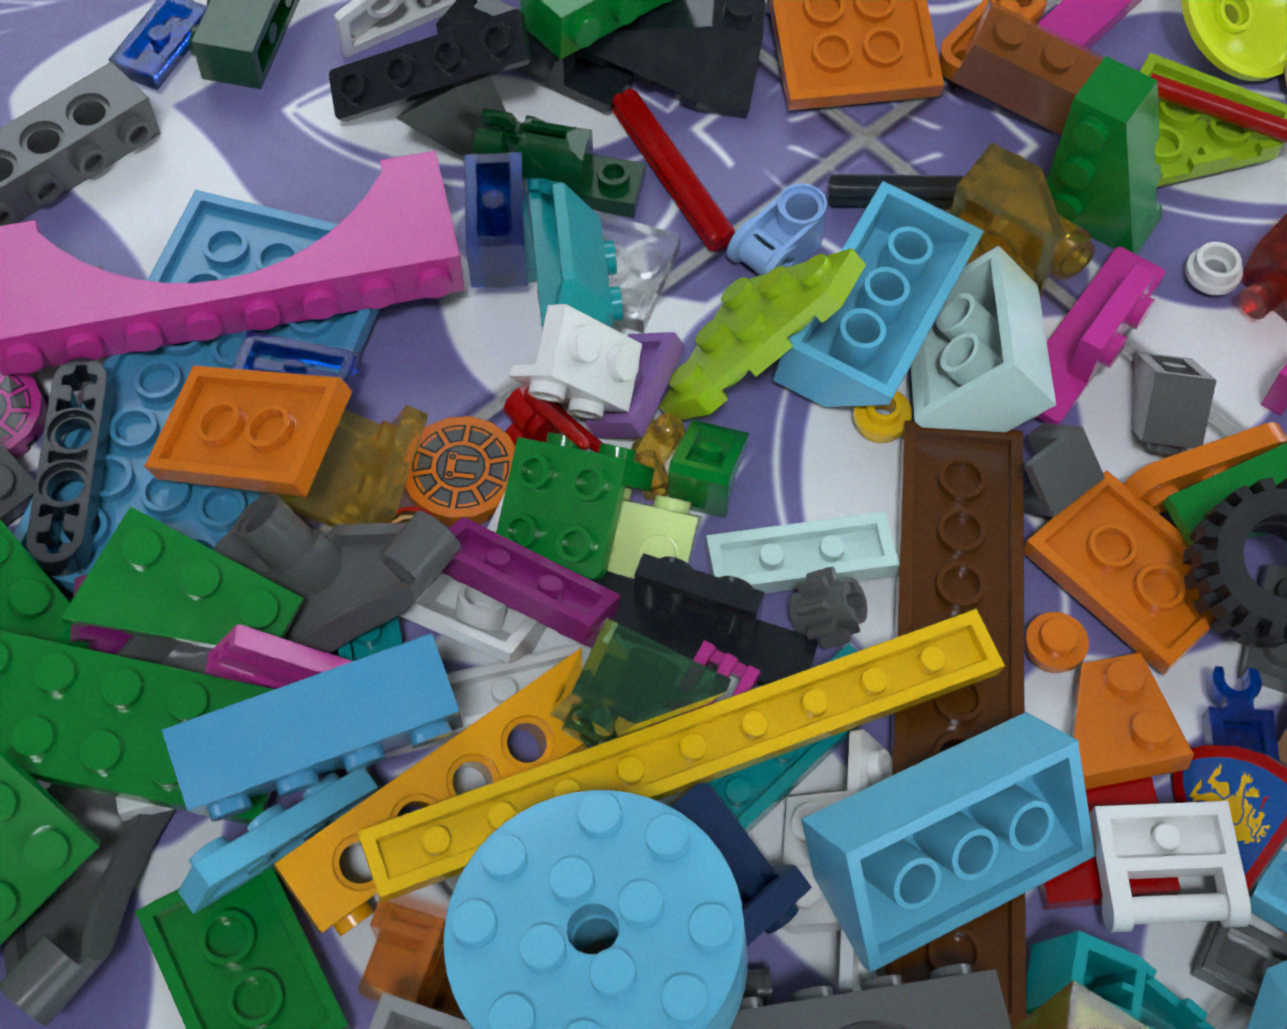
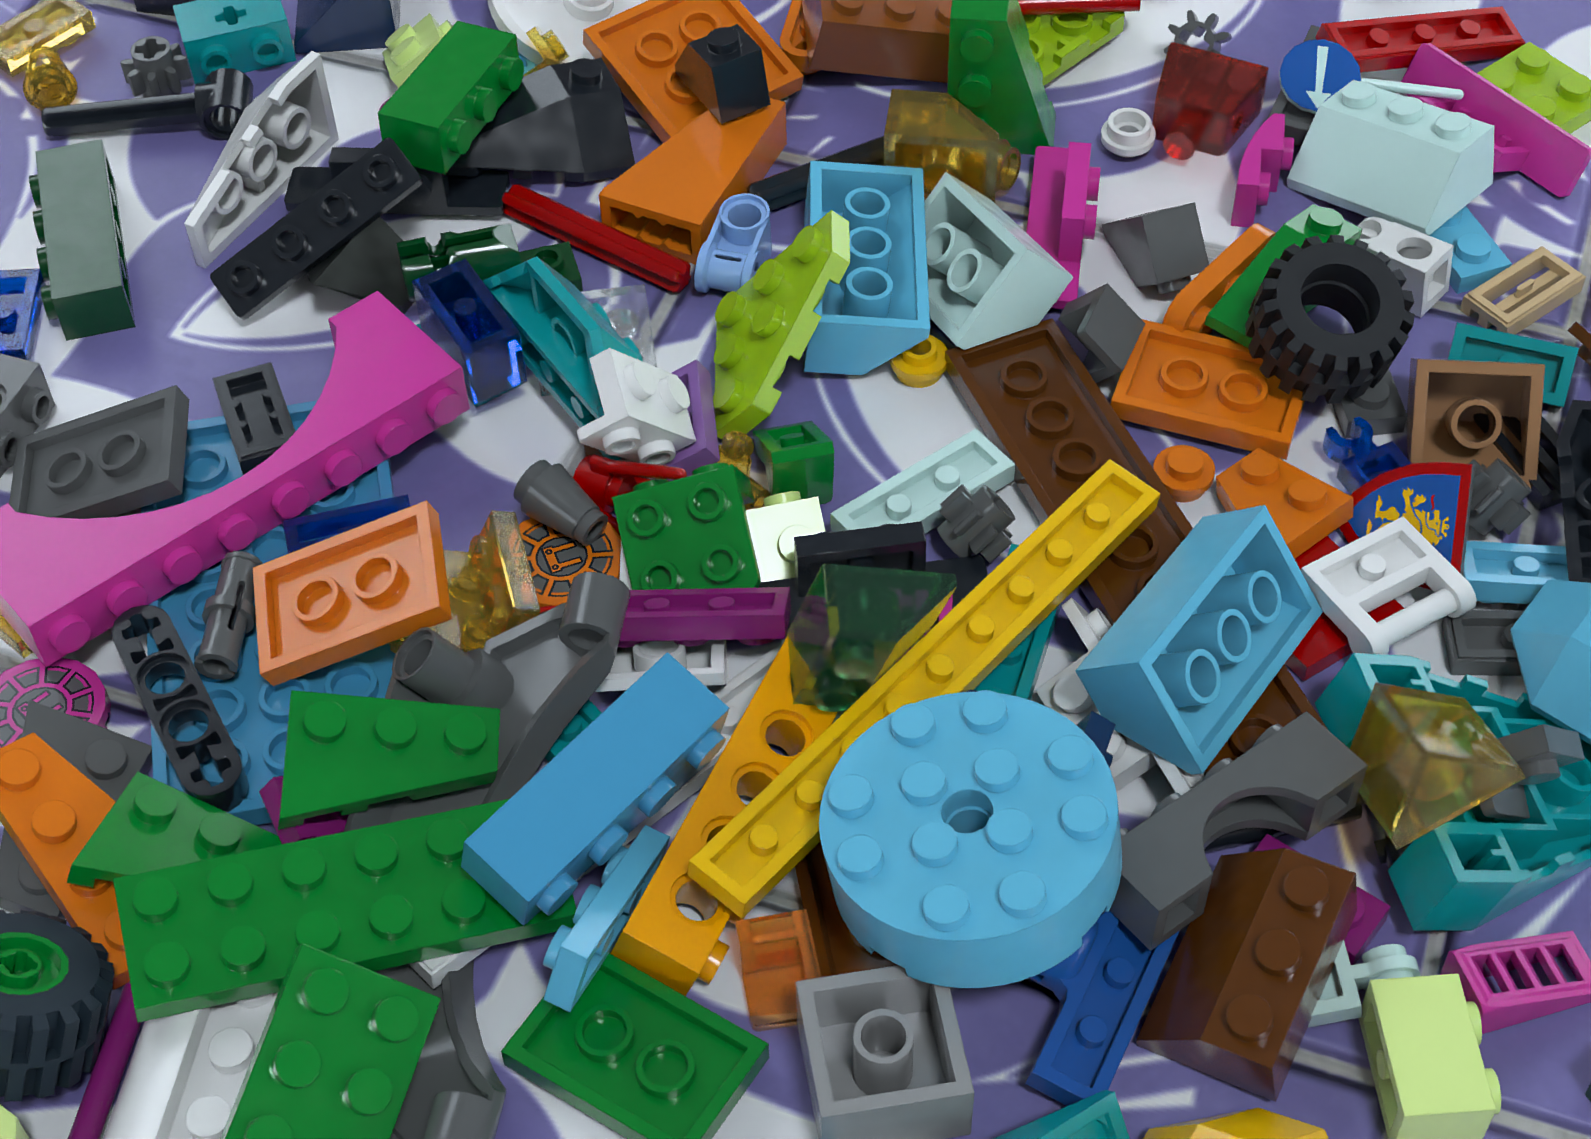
camera: 25 degrees left, 10 degrees down
dark pink tile [205,624,352,689] -> none
none -> dark grey plate [9,385,190,519]
none -> dark grey pin [194,551,263,680]
none -> black plate [212,362,295,475]
none -> dark grey cone [513,460,608,546]
none -> orange slope [599,98,787,265]
none -> black slope [675,24,771,124]

